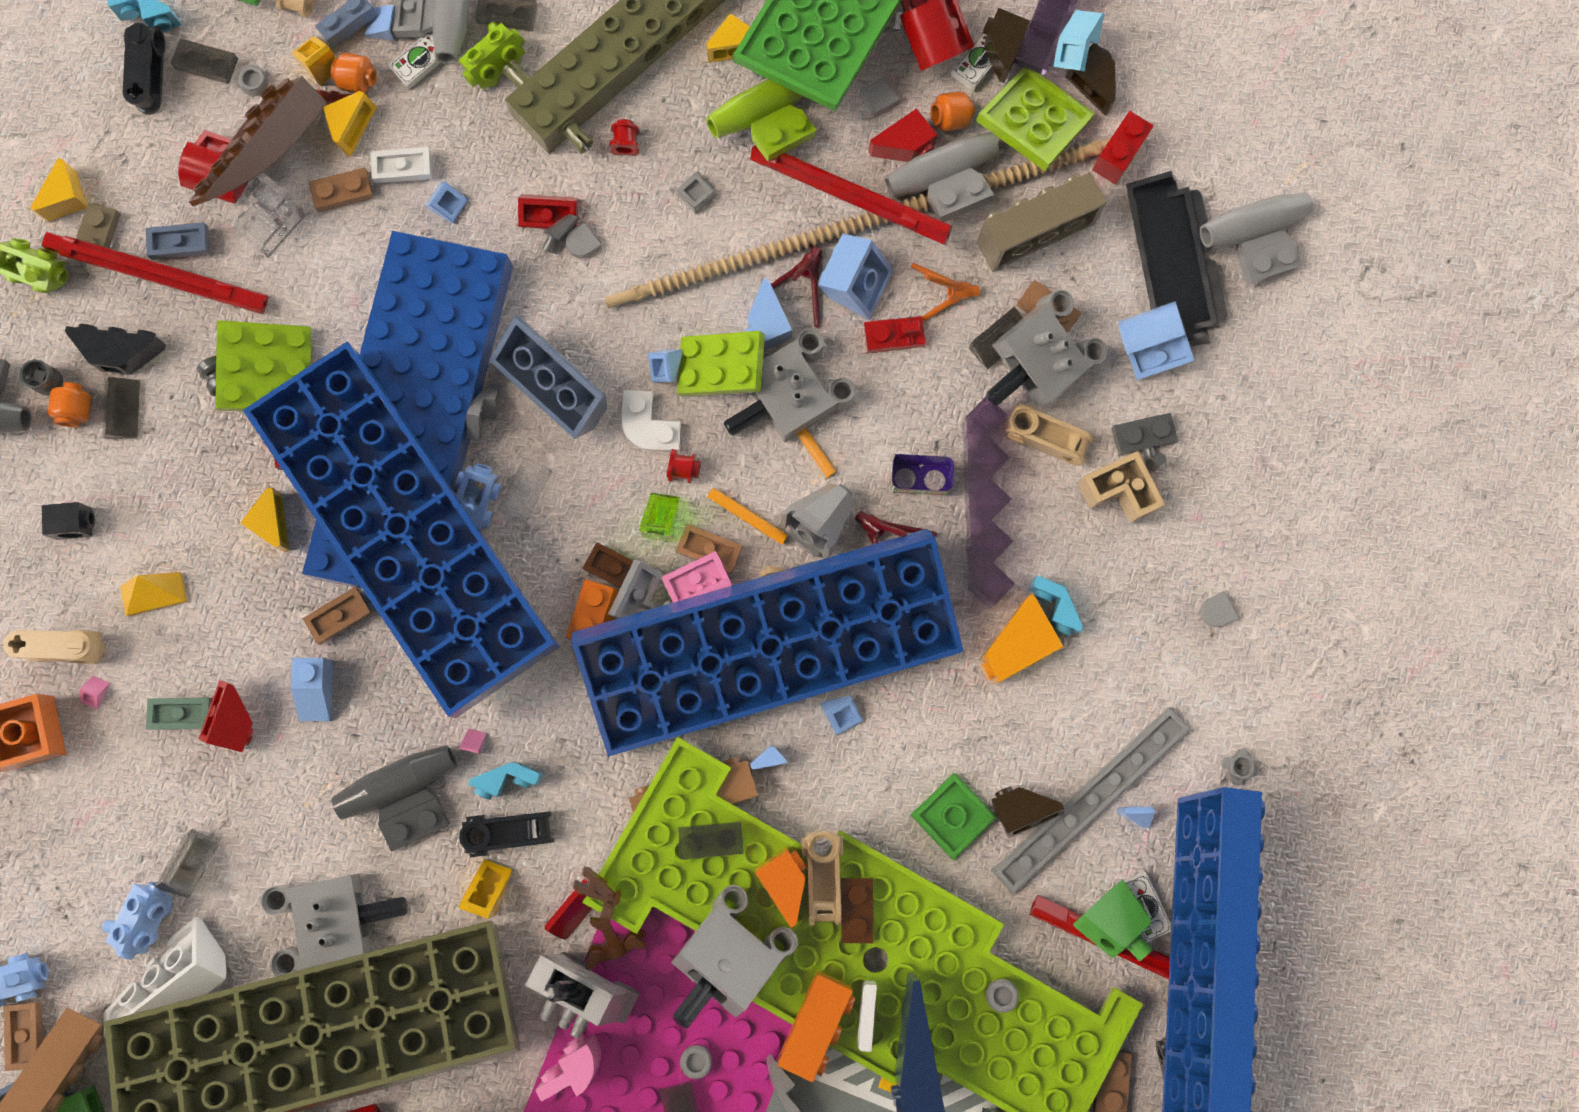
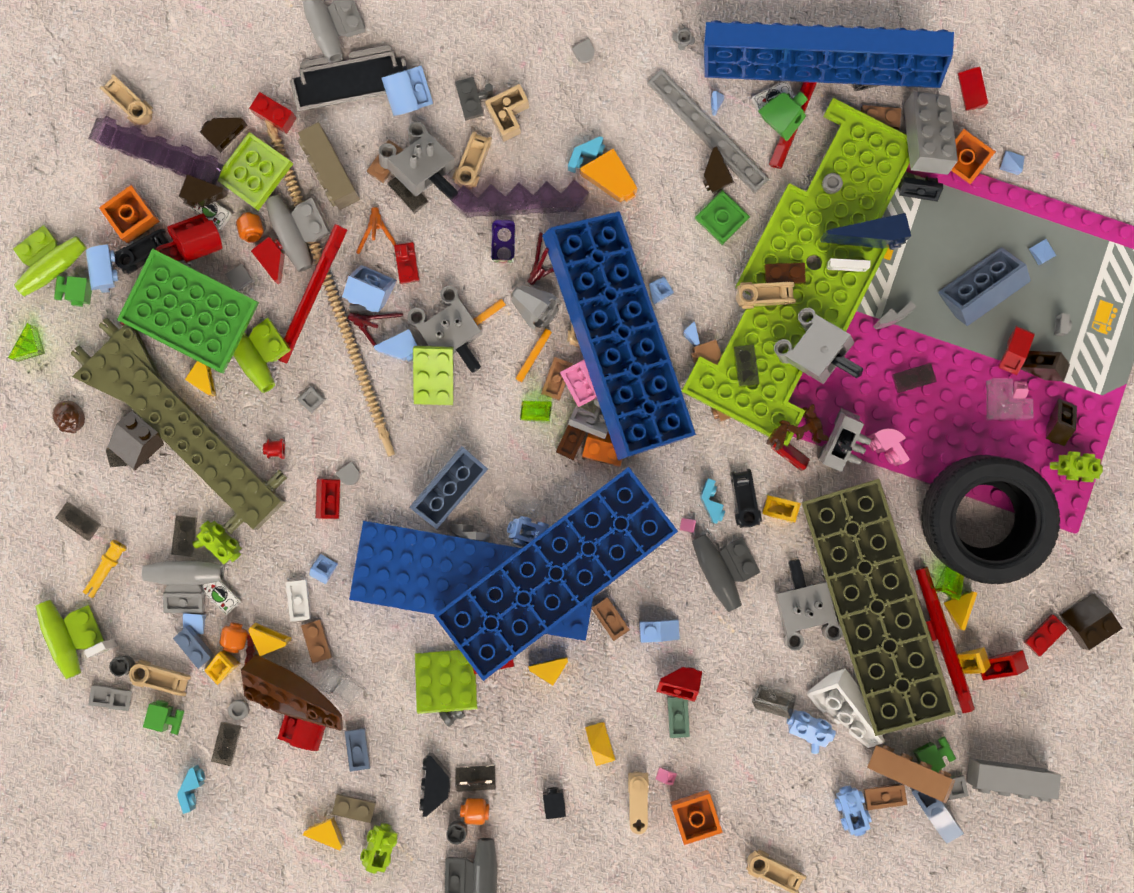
camera: 85 degrees left, 5 degrees up
red piece [41,232,269,314] -> none
black piece [122,23,166,115] -> none
flat silver bar [542,214,580,254] -> none
white plate [621,390,681,453] -> none
light blue slope [648,349,682,382] -> none
red brick [666,449,701,483] -> none
light grey tile [680,1044,712,1079] -> none
orange slope [755,847,807,928] -> none
orange brick [777,970,855,1083] -> none
medium azure slope [1053,10,1105,71] -> none

